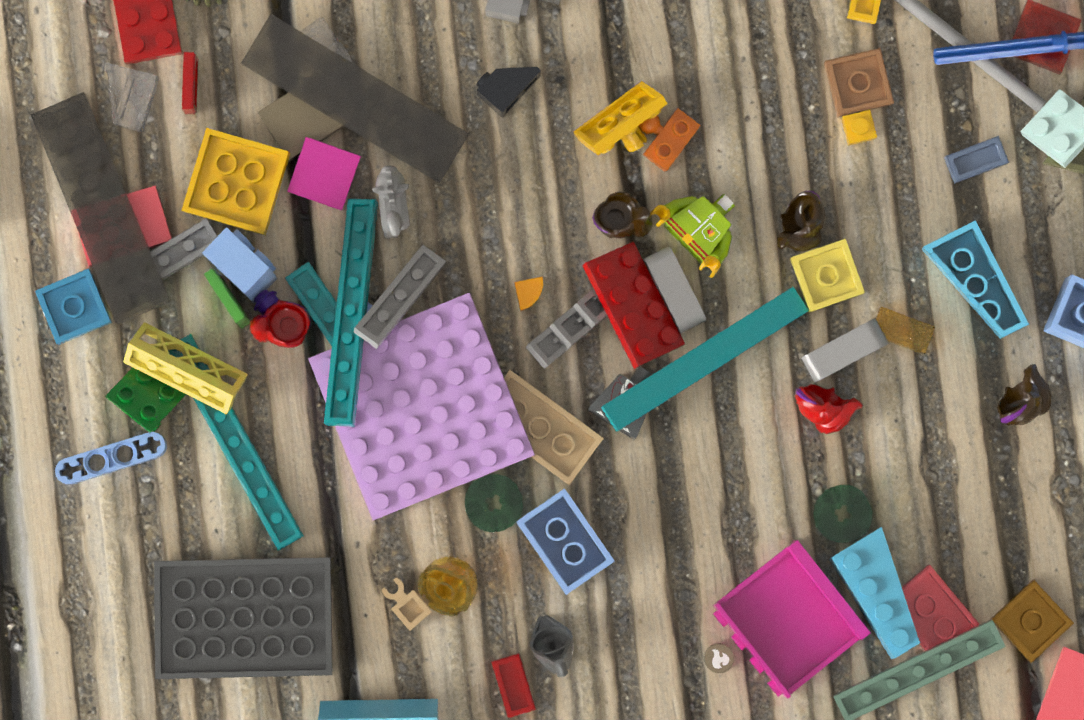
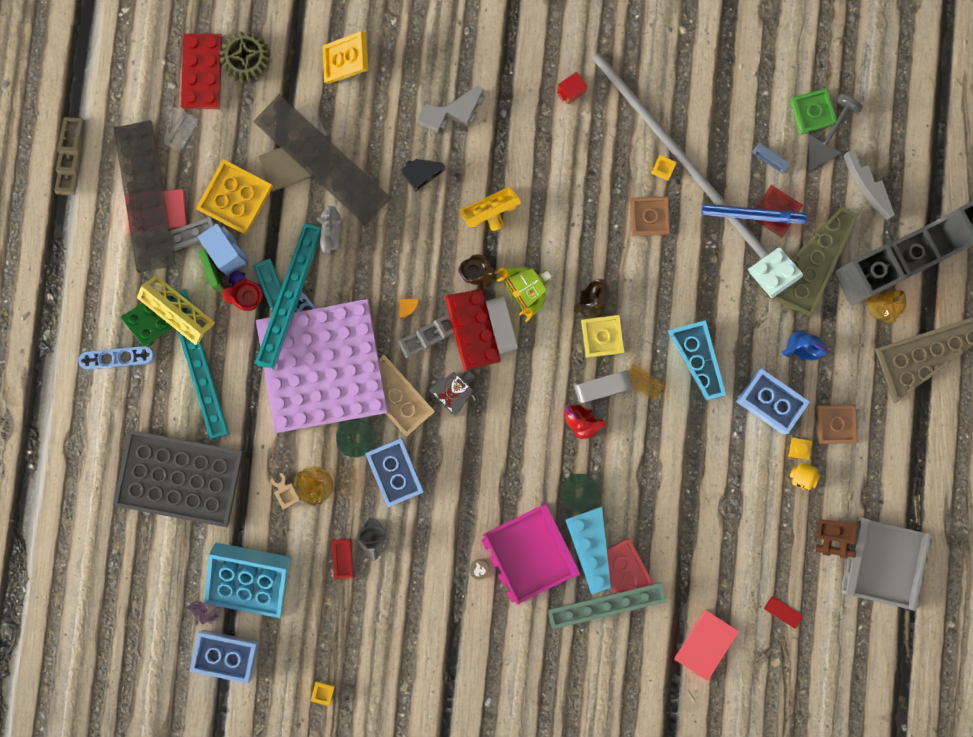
camera: 20 degrees right, 0 degrees up
dark azure plate [35,268,112,345] -> none
red tile [182,52,199,115] -> none
dark pink tile [287,137,361,211] -> none
light grey plate [354,245,446,349] -> none
teal tile [601,287,809,432] -> none
orange plate [639,108,701,172] -> none
yellow plate [841,110,877,146] -> none
sand blue tile [944,136,1009,184] -> none
pearl gold tile [990,580,1074,663] -> none
dark brown hair [997,364,1052,426] -> none

